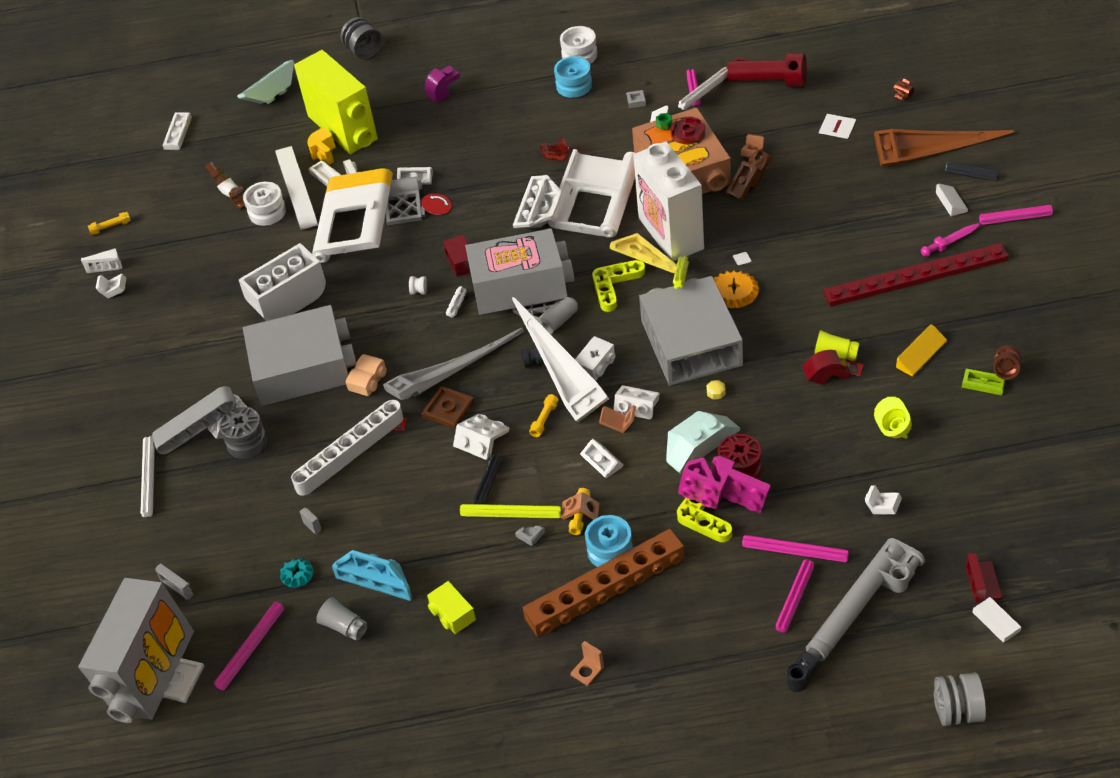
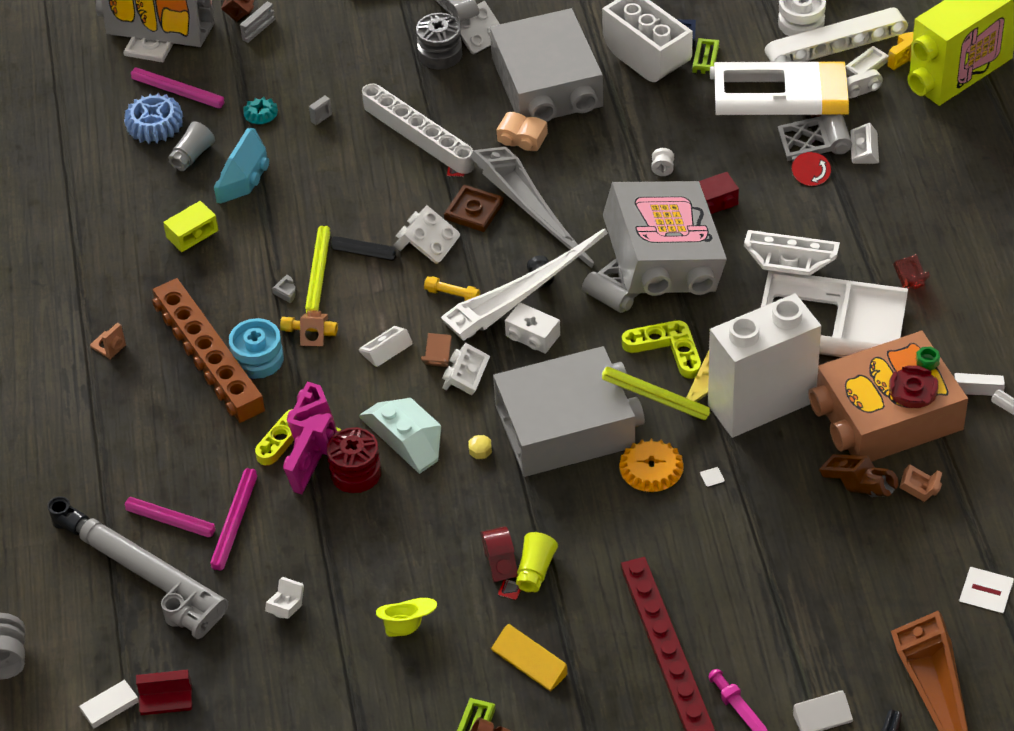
camera: 85 degrees right, 0 degrees up
none -> light blue gear [124,93,183,144]

